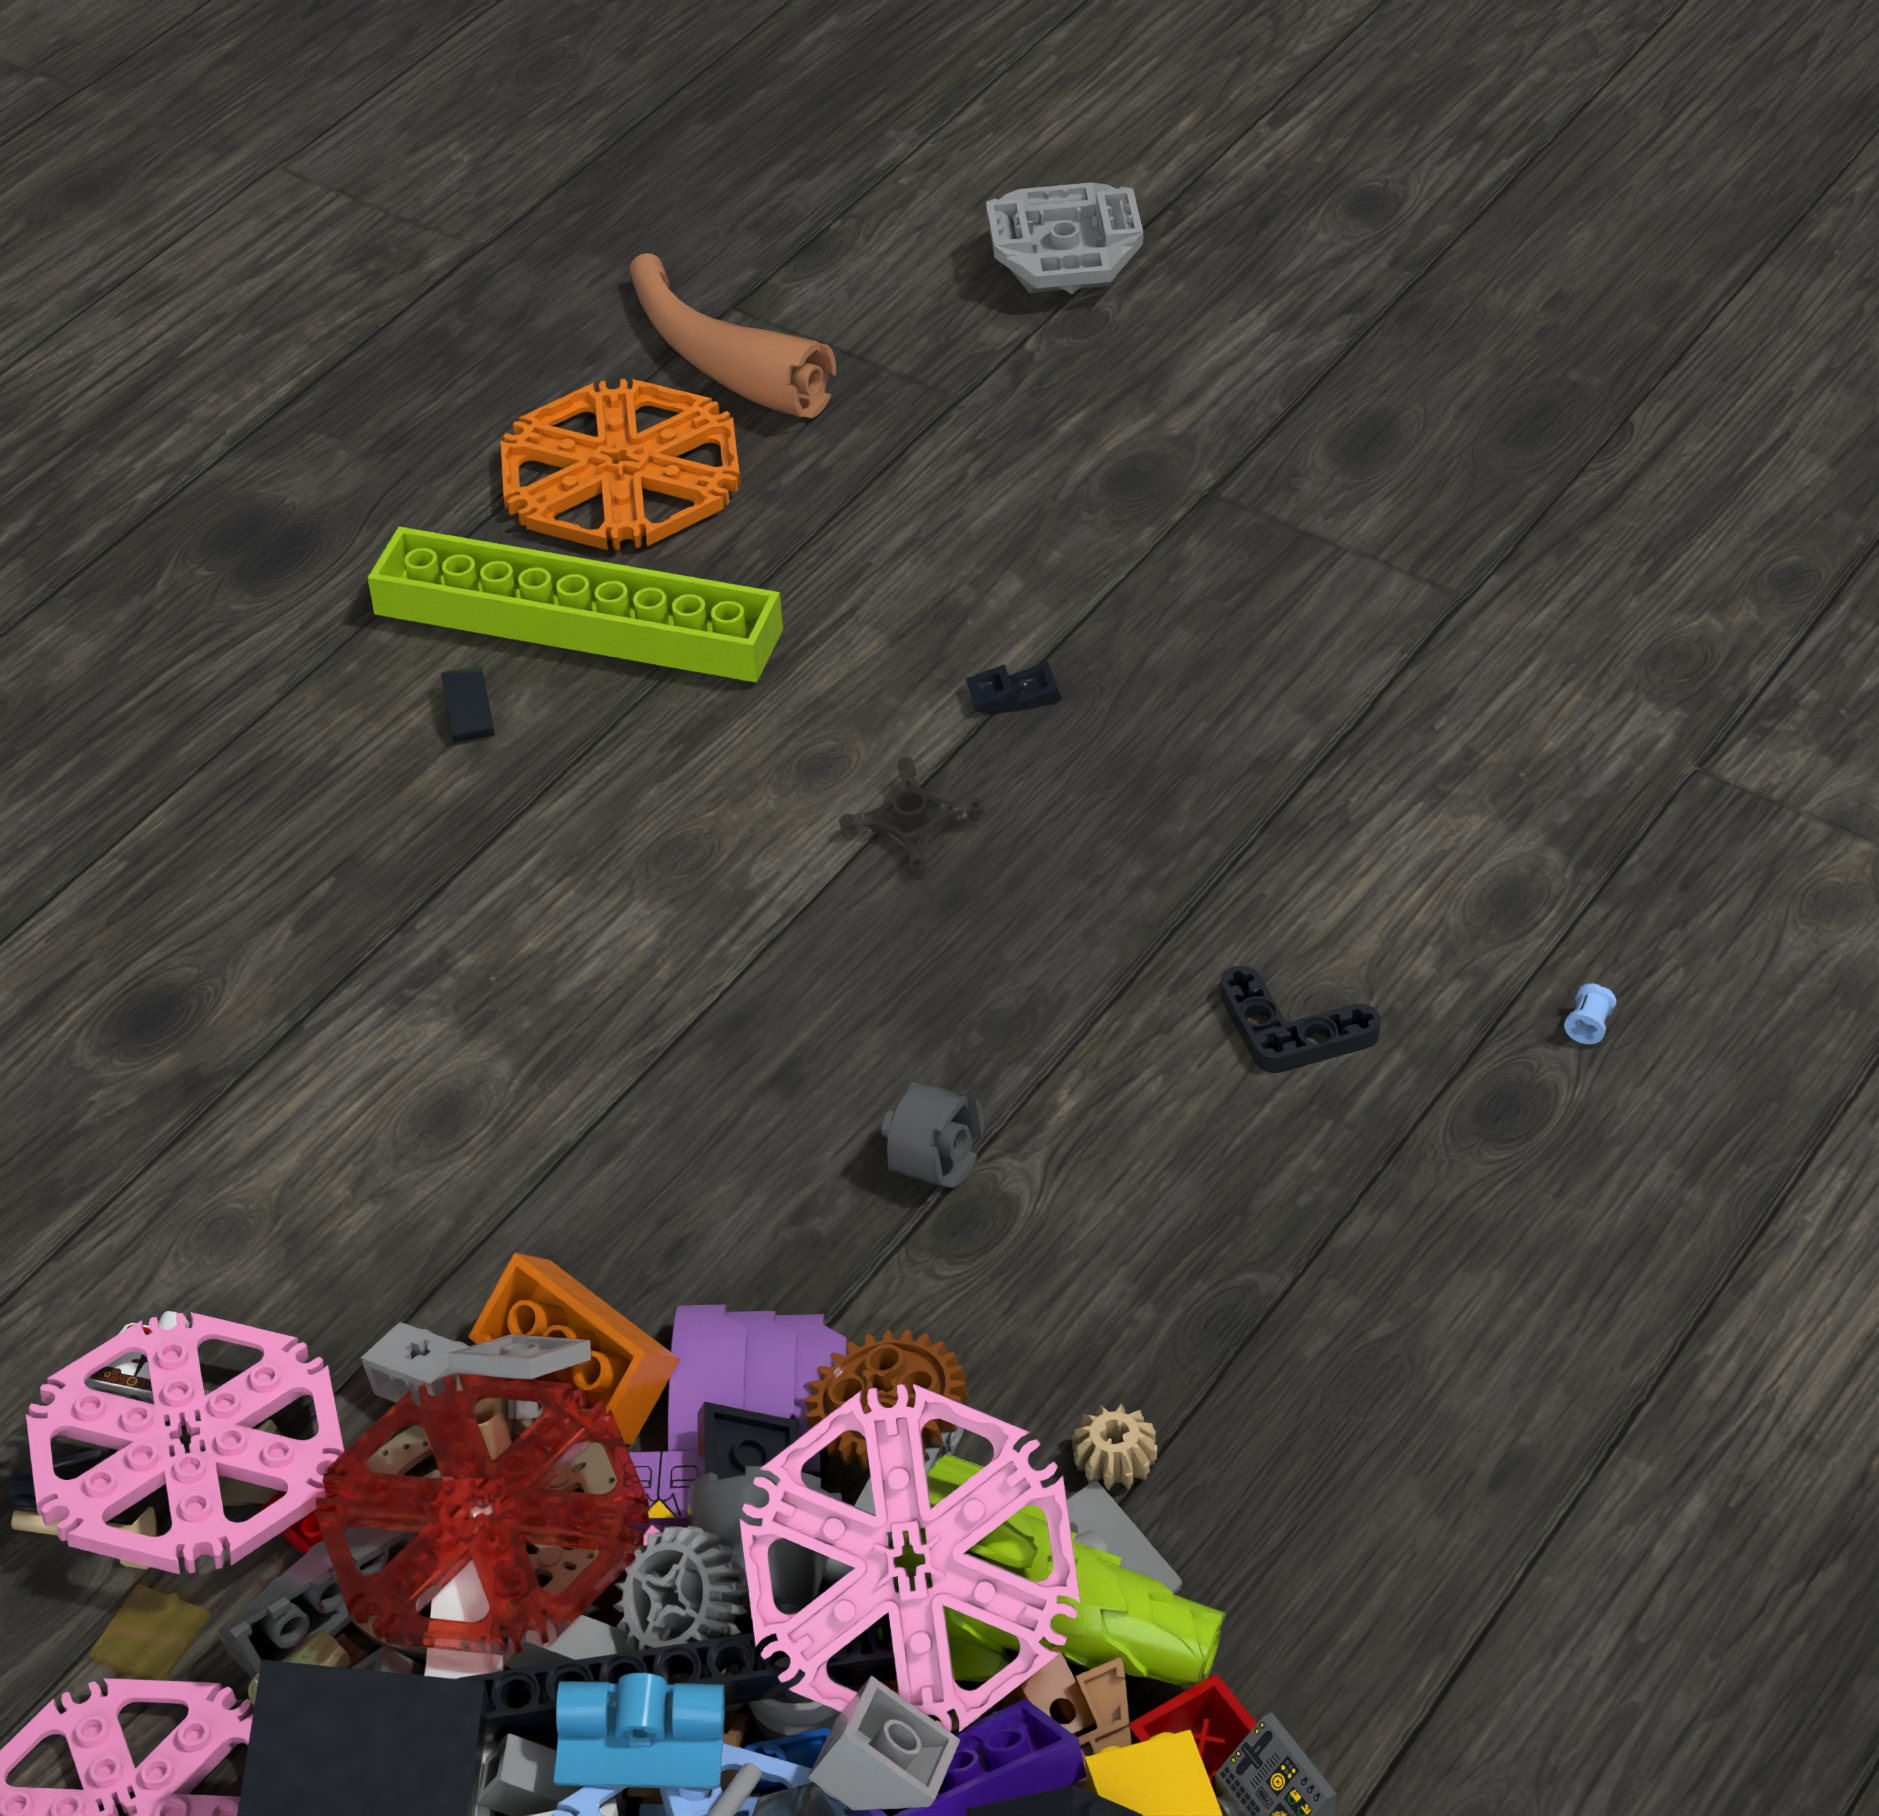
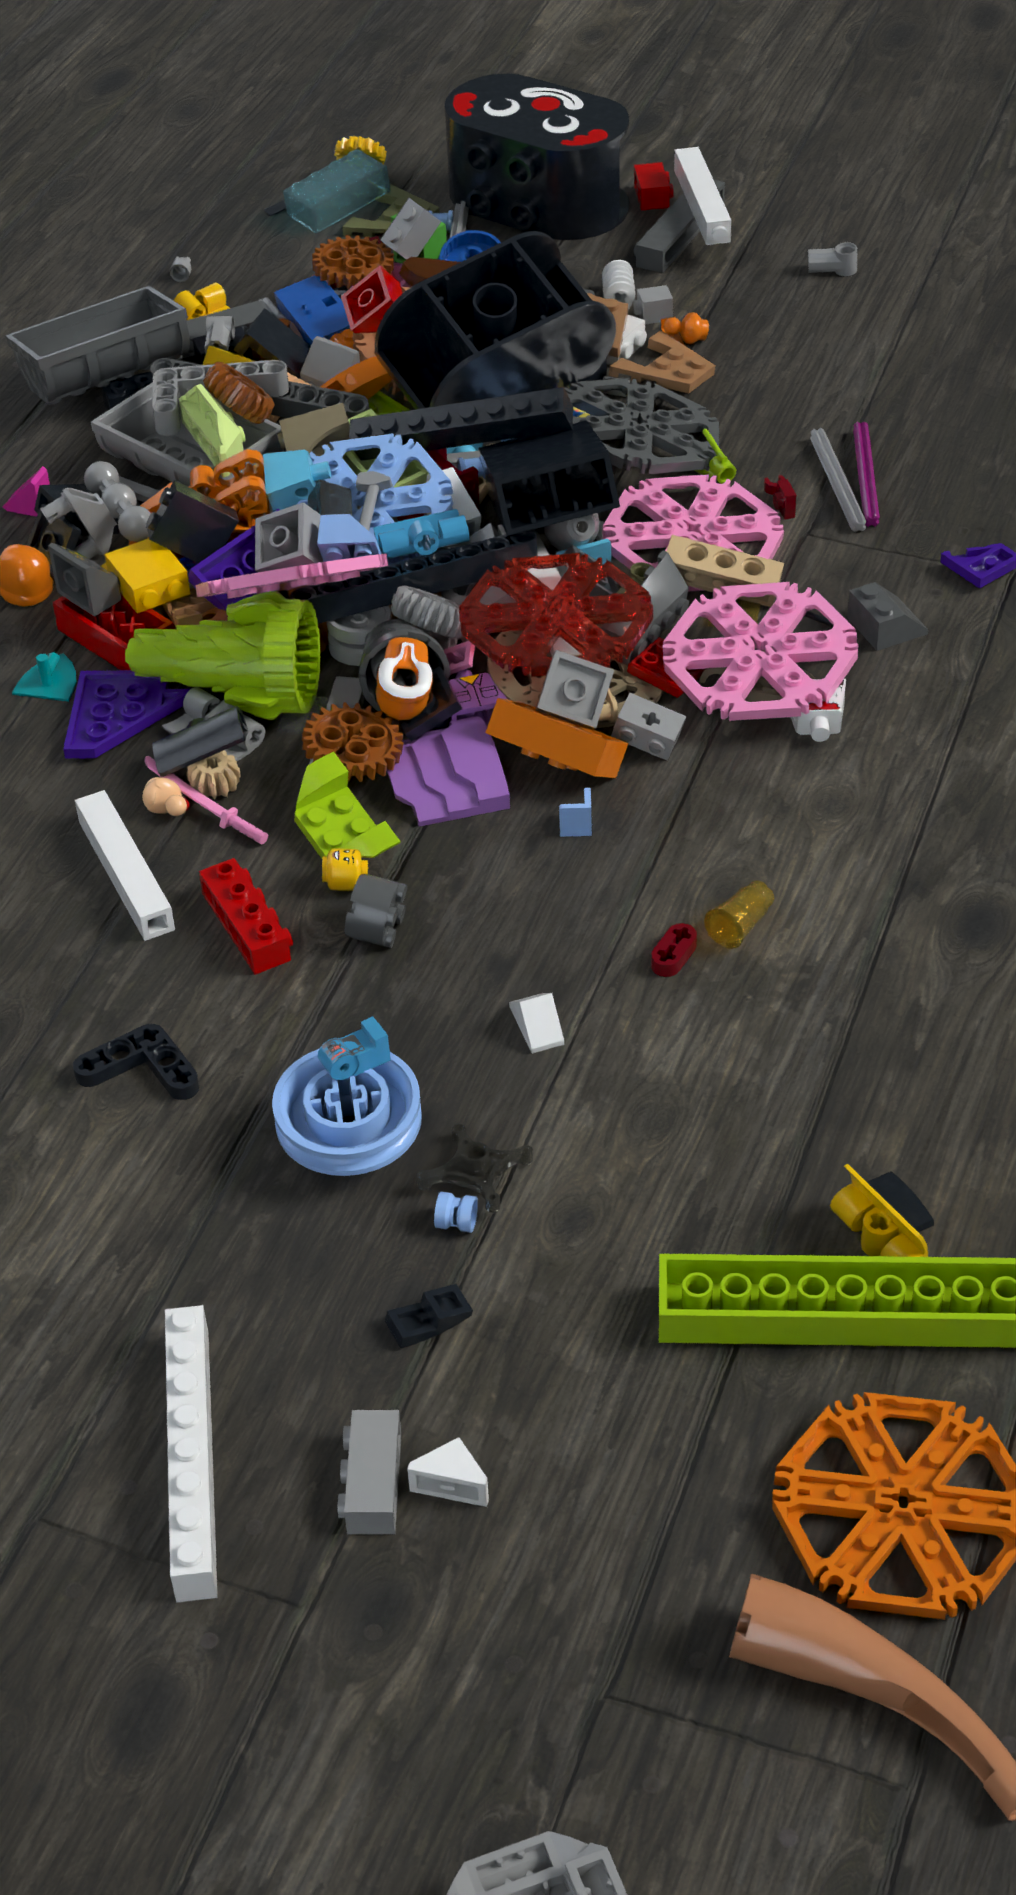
camera: 165 degrees right, 0 degrees up
none -> teal shield [12,652,77,702]
none -> dark purple wing [63,670,190,759]
none -> white brick [75,790,175,941]
none -> light nougat animal [142,777,189,816]
none -> bright pink sword [145,756,268,845]
none -> black panel [152,706,248,777]
none -> white brick [165,1305,217,1602]
none -> red brick [199,858,293,975]
none -> light blue wheel [272,1049,422,1176]
none -> lime piece [294,752,401,859]
none -> light blue slope [317,514,381,572]
none -> dark azure leg [318,1016,391,1080]
none -> yellow head [322,848,368,891]
none -> light grey brick [338,1410,402,1534]
none -> orange piece [376,637,433,720]
none -> white slope [408,1437,489,1507]
none -> light blue wheel [434,1191,478,1233]
none -> white slope [509,993,564,1054]
none -> light blue panel [559,788,592,837]
none -> dark red beam [651,923,697,977]
none -> tan brick [666,535,784,607]
none -> clear yellow plant [704,880,774,949]
none -> yellow panel [830,1163,928,1257]

